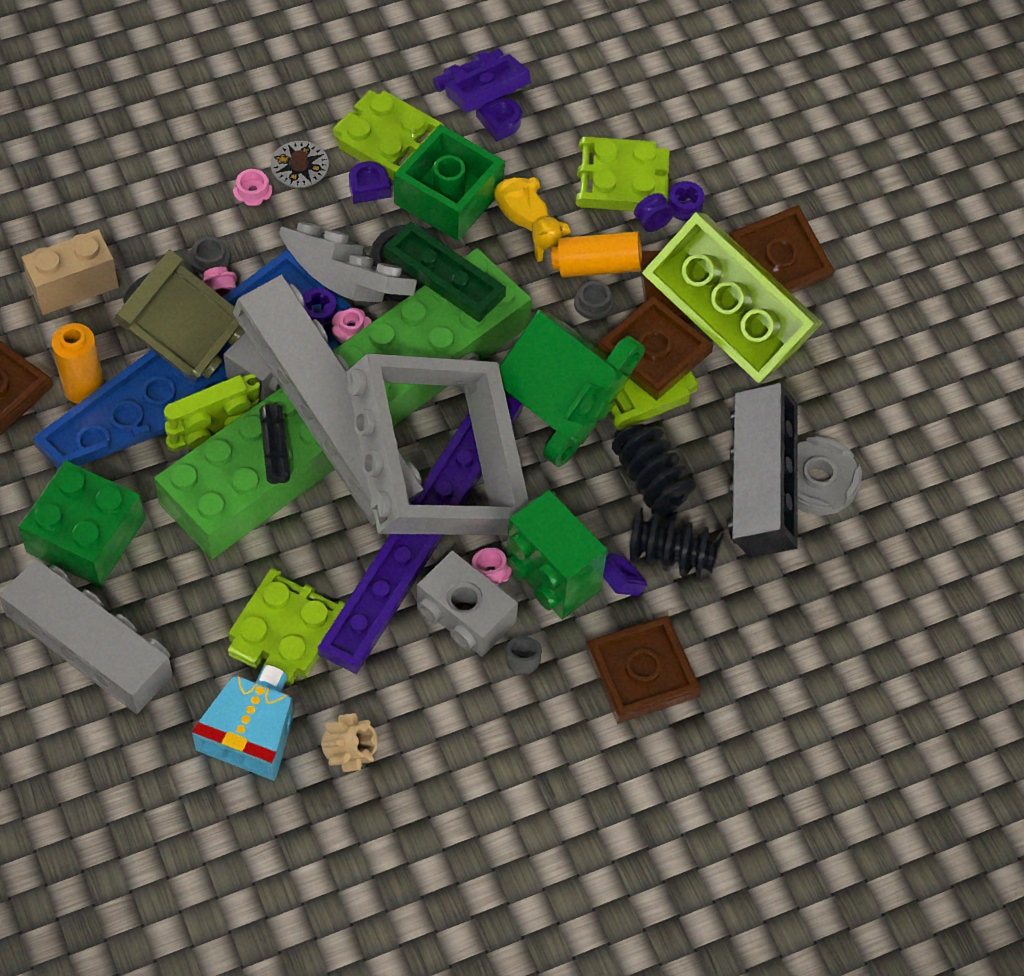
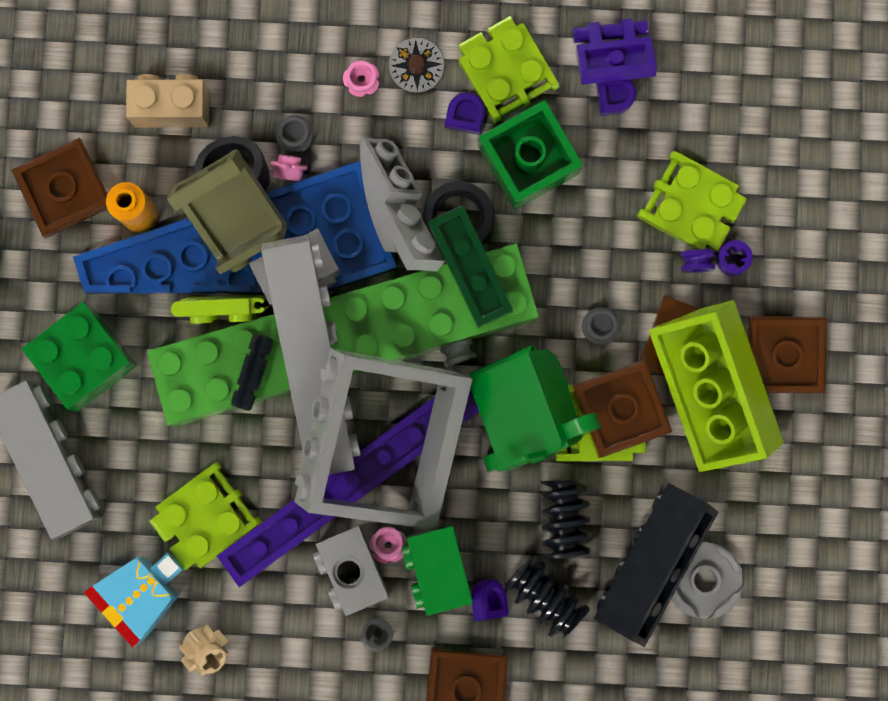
camera: 30 degrees right, 25 degrees up
dark purple bush [302,288,337,329] -> none
bright pink plate [332,308,372,344] -> none
yellow animal [494,177,571,262] -> none
light orange brick [551,231,643,278] -> none

